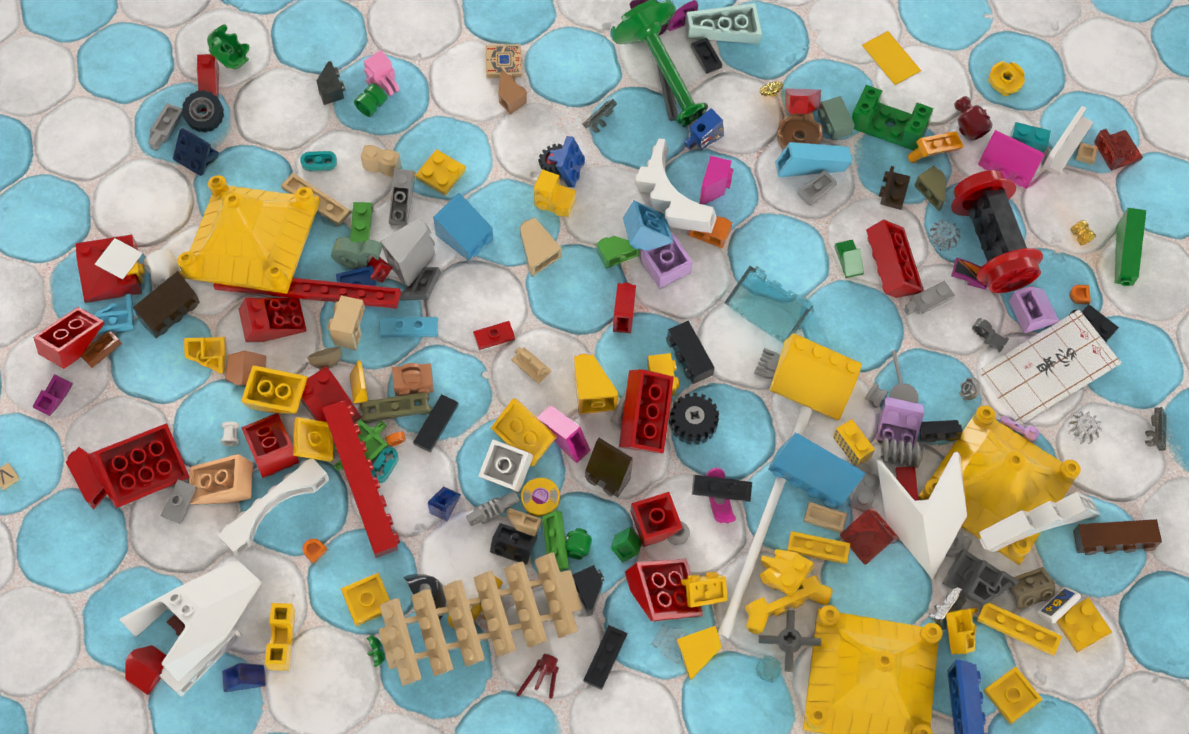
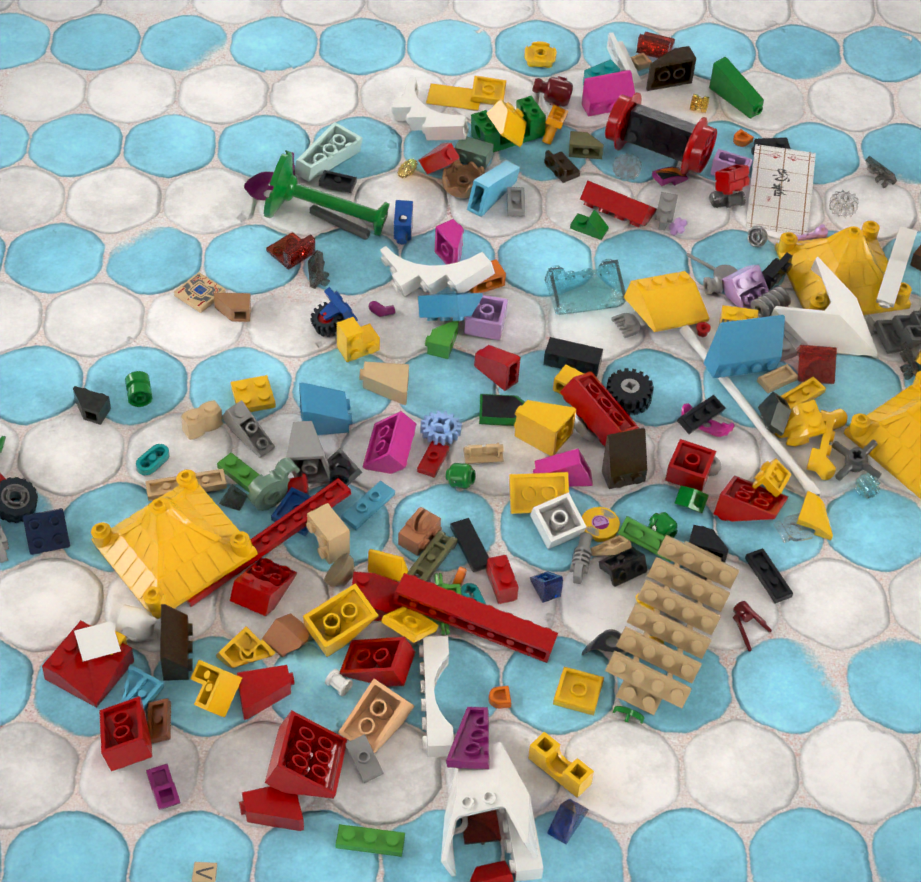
camera: 50 degrees left, 15 degrees down
bright pink brick [364,50,399,97] -> none
none -> yellow brick [190,660,242,718]
none -> clear smoke slope [219,484,247,511]
none -> red slope [237,665,294,720]
none -> clear red bracket [266,232,316,270]
none -> black wheel [329,458,351,484]
none -> bright green plate [336,824,405,857]
none -> dark pink slope [362,411,417,474]
none -> magenta arm [368,301,395,317]
none -> white arch [391,77,469,141]
none -> light blue gear [420,410,462,446]
none -> green head [446,463,476,489]
none -> magenta wing [446,707,489,769]
none -> yellow tile [471,76,507,105]
none -> black tile [479,394,525,426]
none -> yellow slope [486,99,527,147]
none -> red brick [486,555,519,604]
none -> dark brown slope [646,46,696,91]
none -> lavender plant [669,217,687,236]
none -> red piece [696,322,711,337]
none -> red brick [715,164,749,195]
none -> pearl dark grey slope [758,392,791,436]

